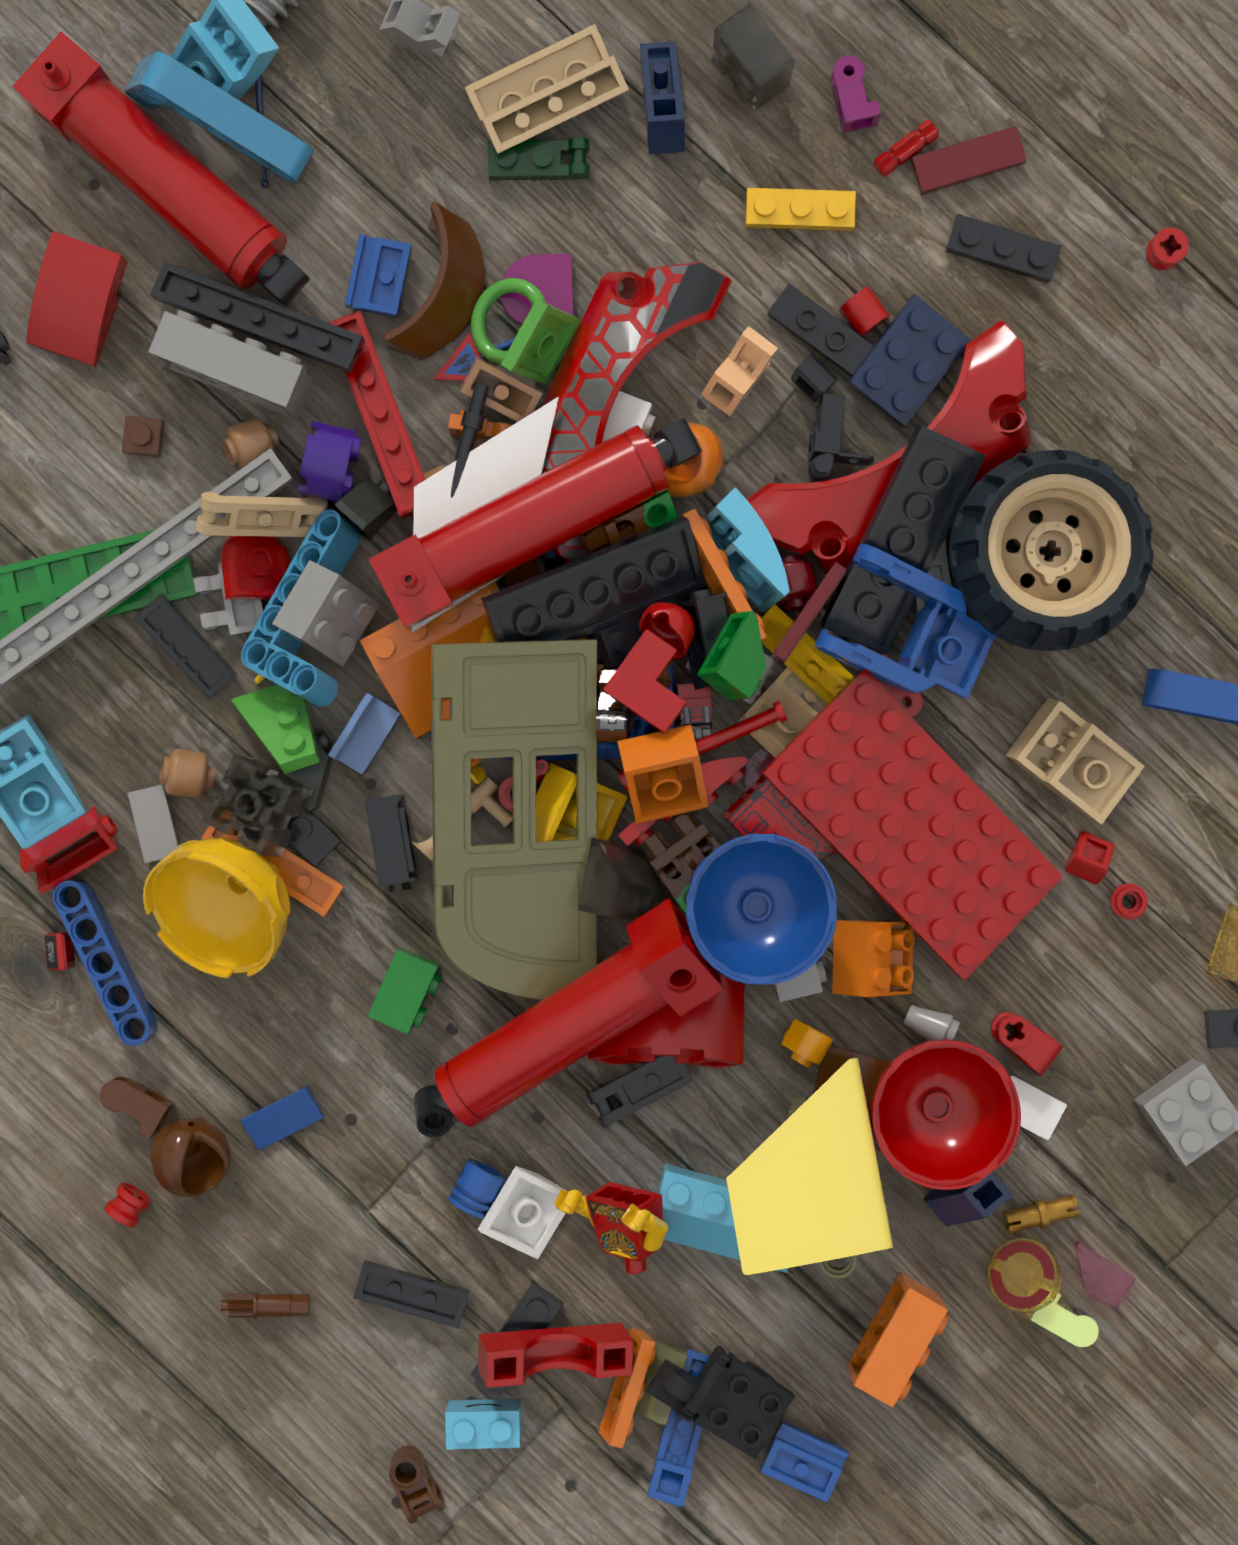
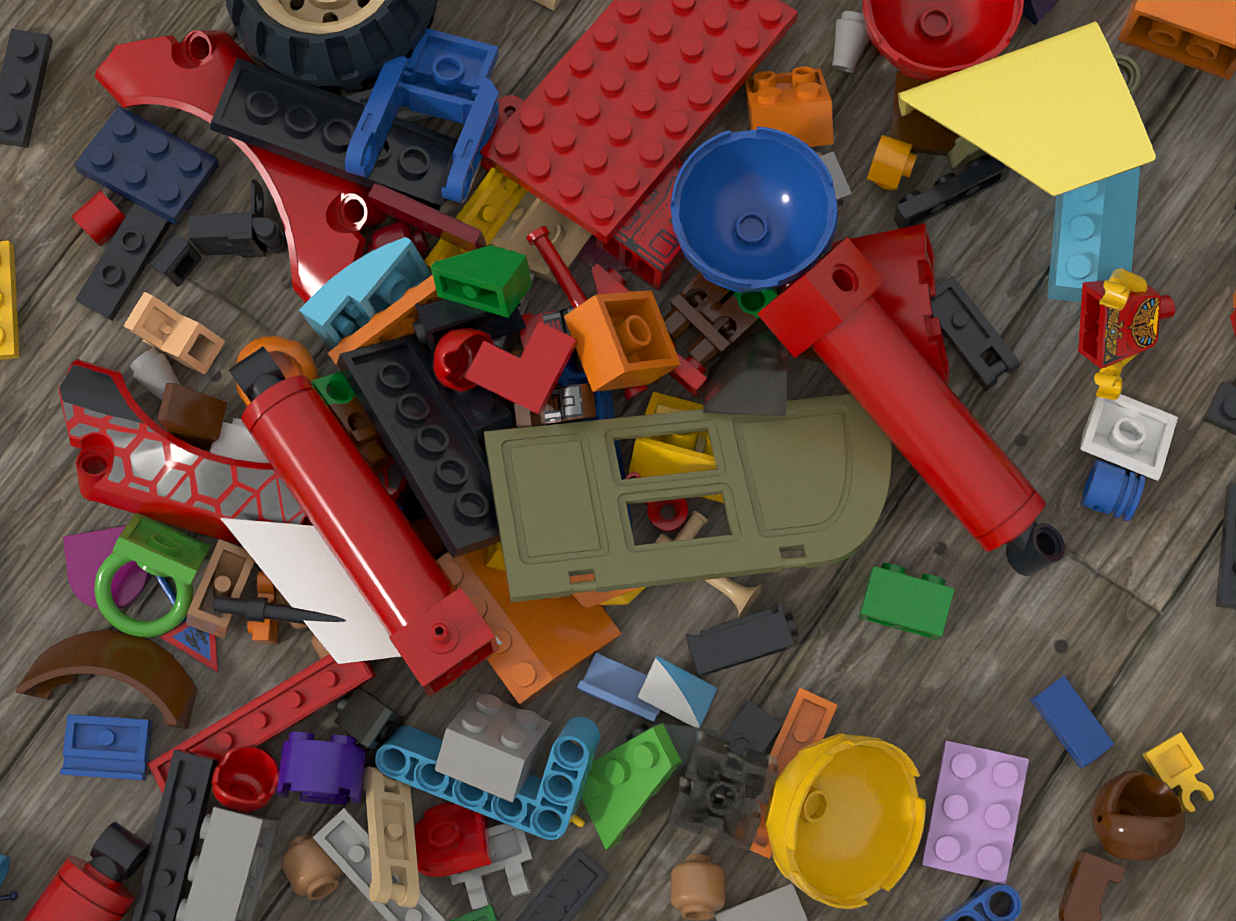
camera: 90 degrees left, 10 degrees down
red wheel [104,1182,152,1228] -> none
none -> light grey cone [130,347,180,401]
none -> reddish brown slope [158,383,227,450]
none -> red hair [211,746,279,814]
none -> sticker [638,656,717,728]
none -> black plate [894,155,1010,229]
none -> lavender plate [920,740,1029,884]
none -> yellow plate [1142,732,1214,813]

